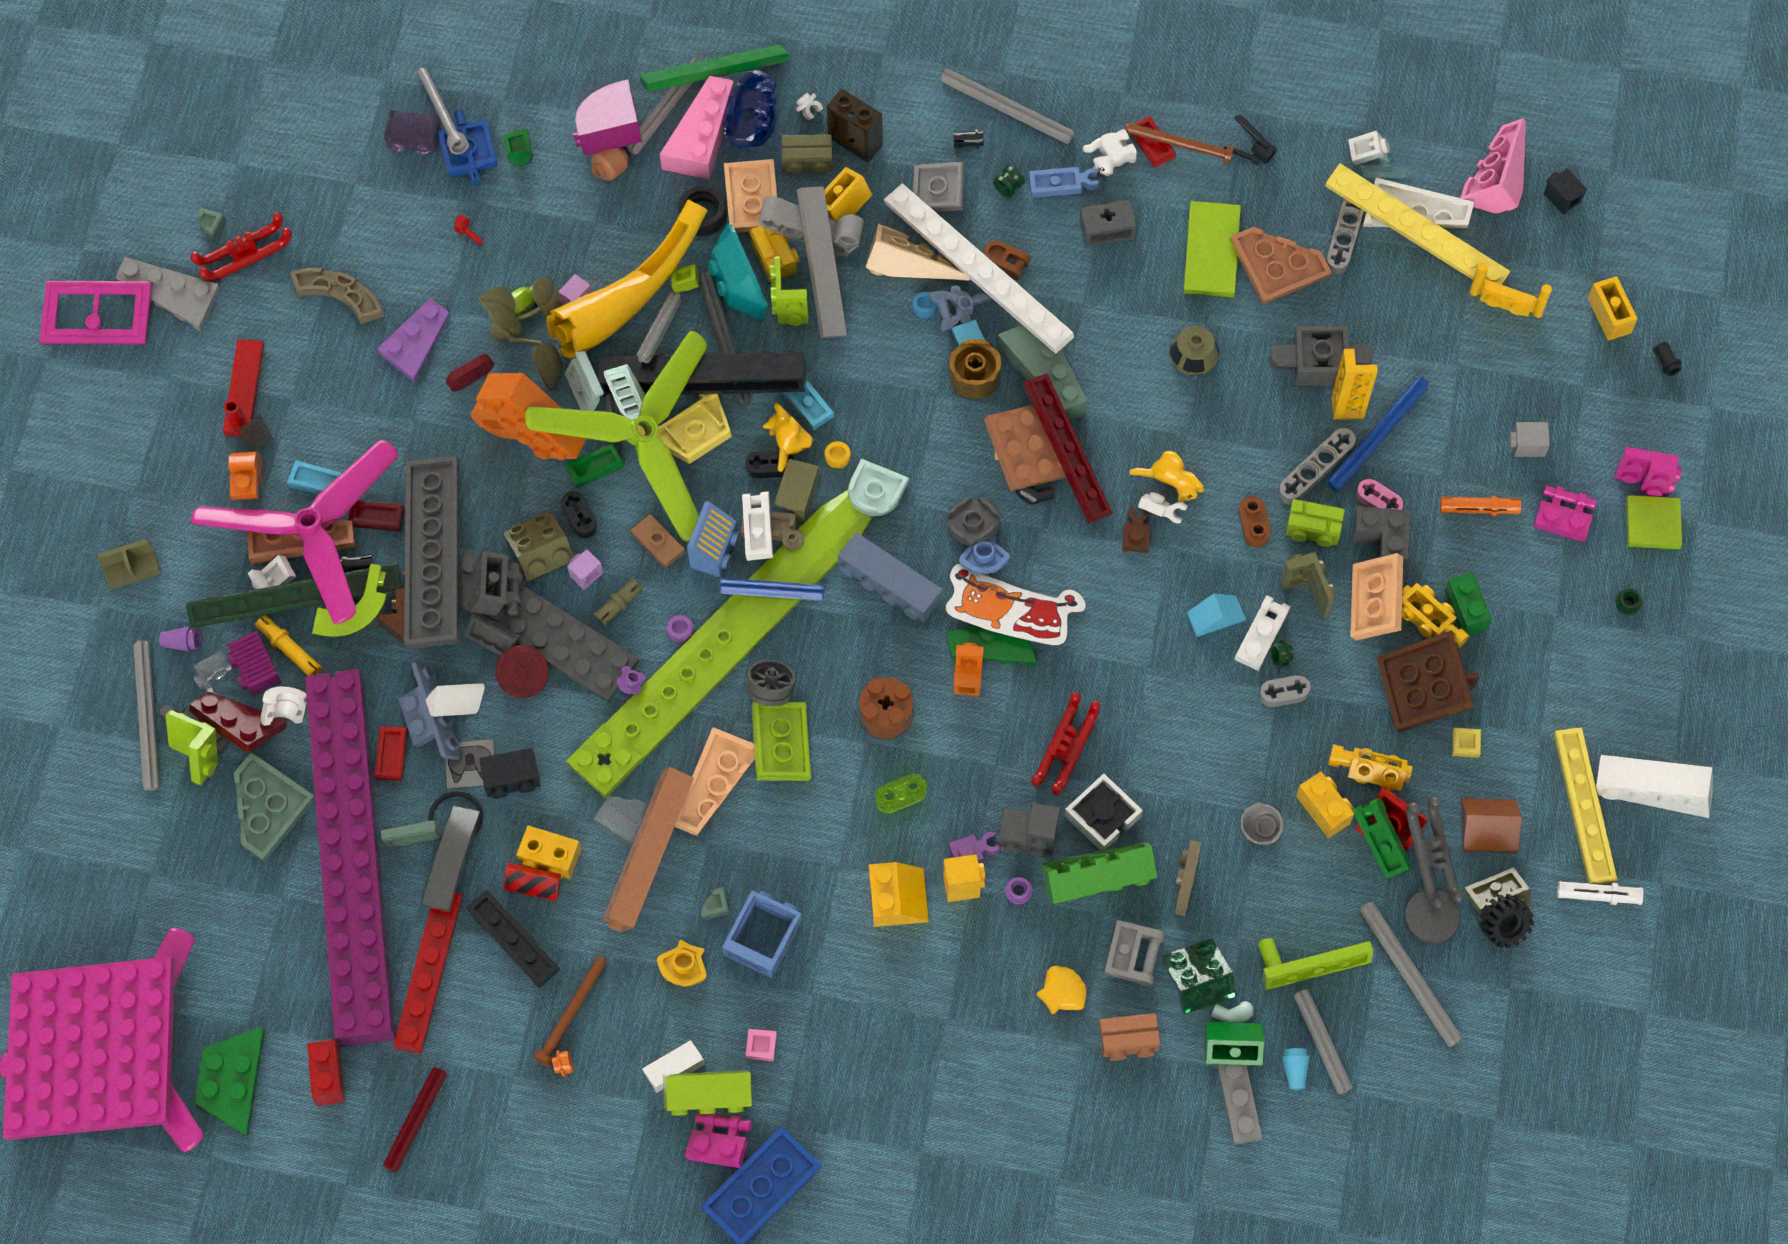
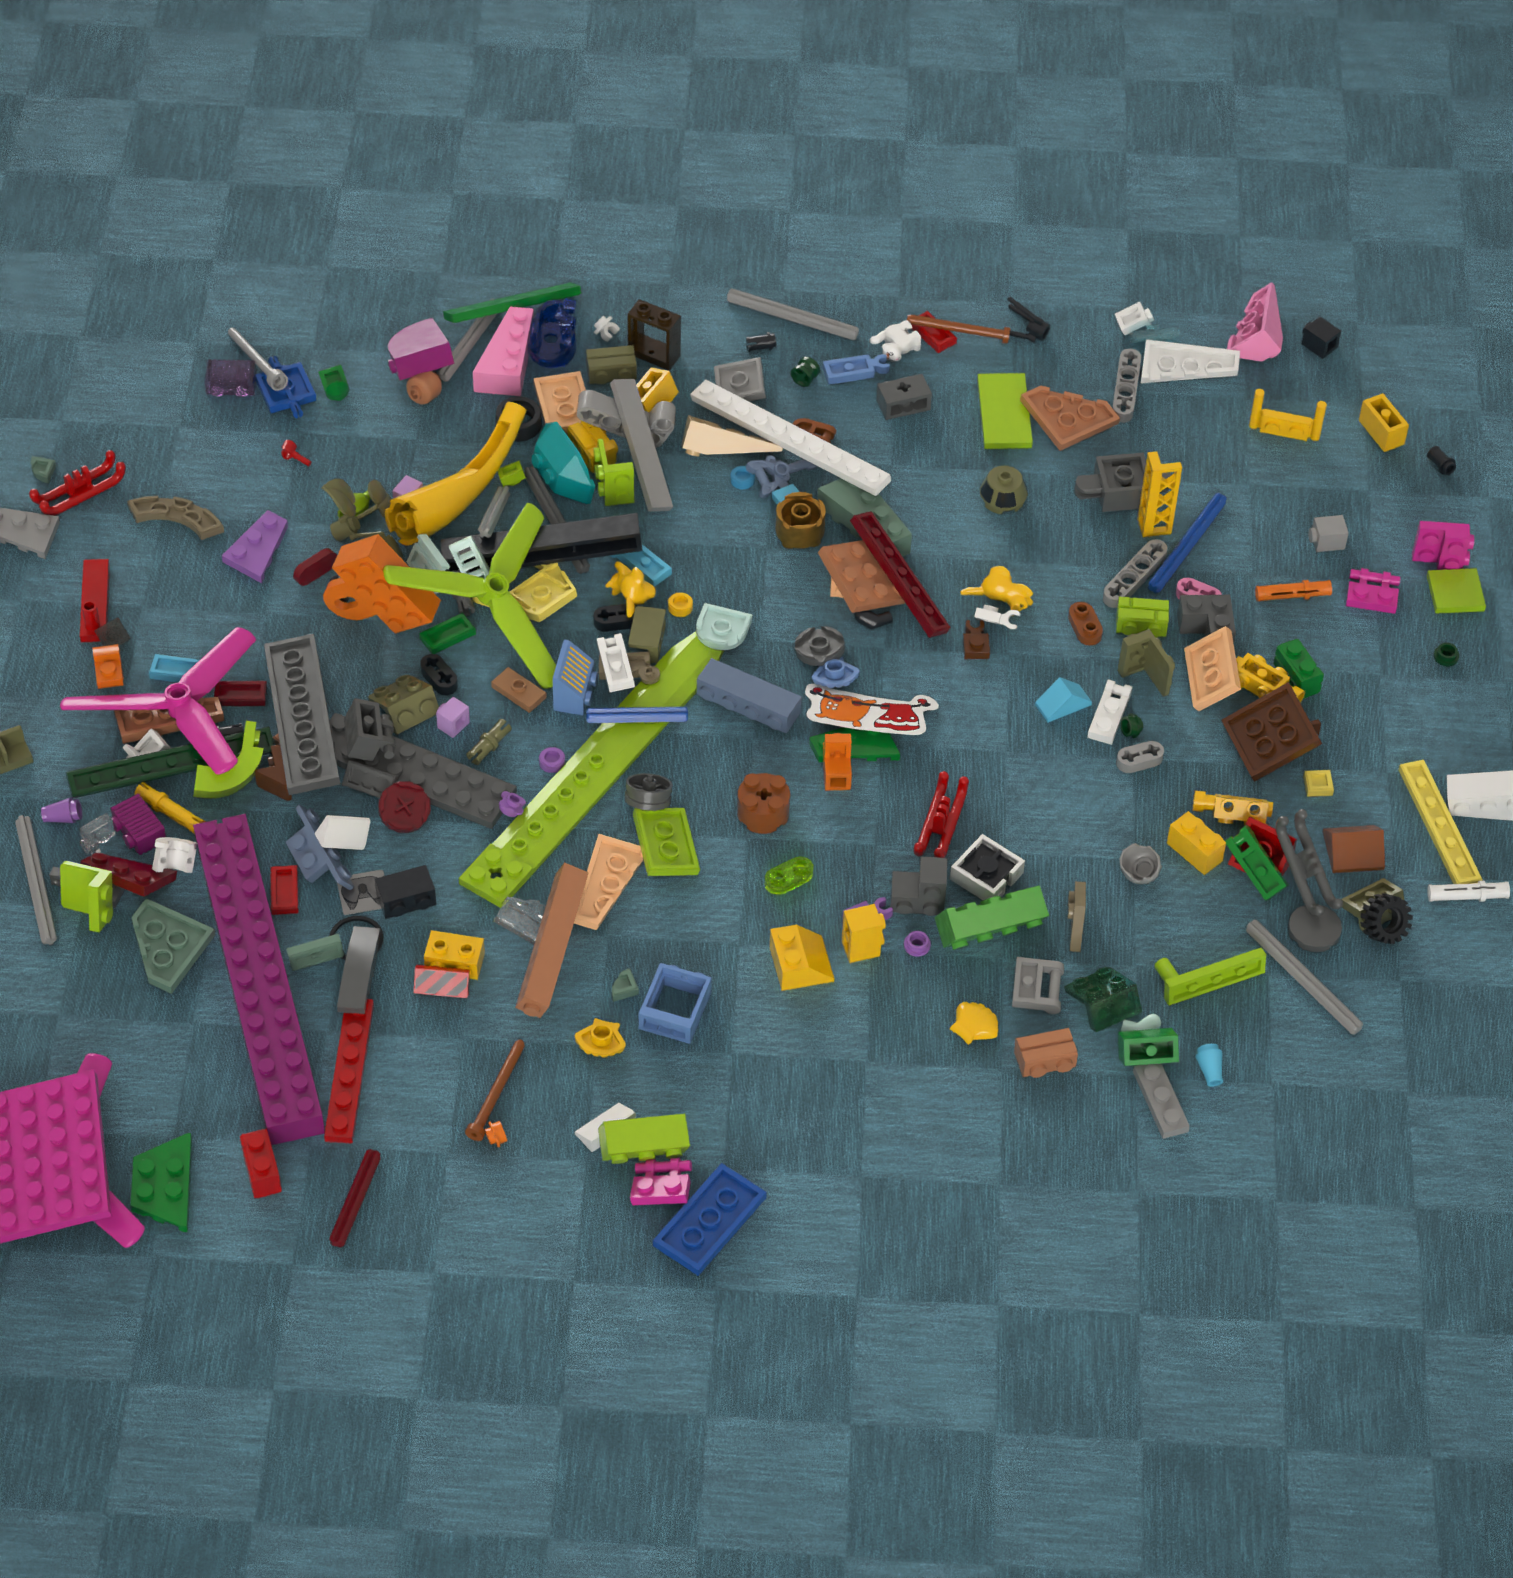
camera: 10 degrees left, 15 degrees down
black plate [466,890,560,988] -> none
bright pink plate [745,1029,777,1062] -> none
light grey axle [1294,989,1352,1094] -> none
light yellow plate [1325,163,1510,285] -> none

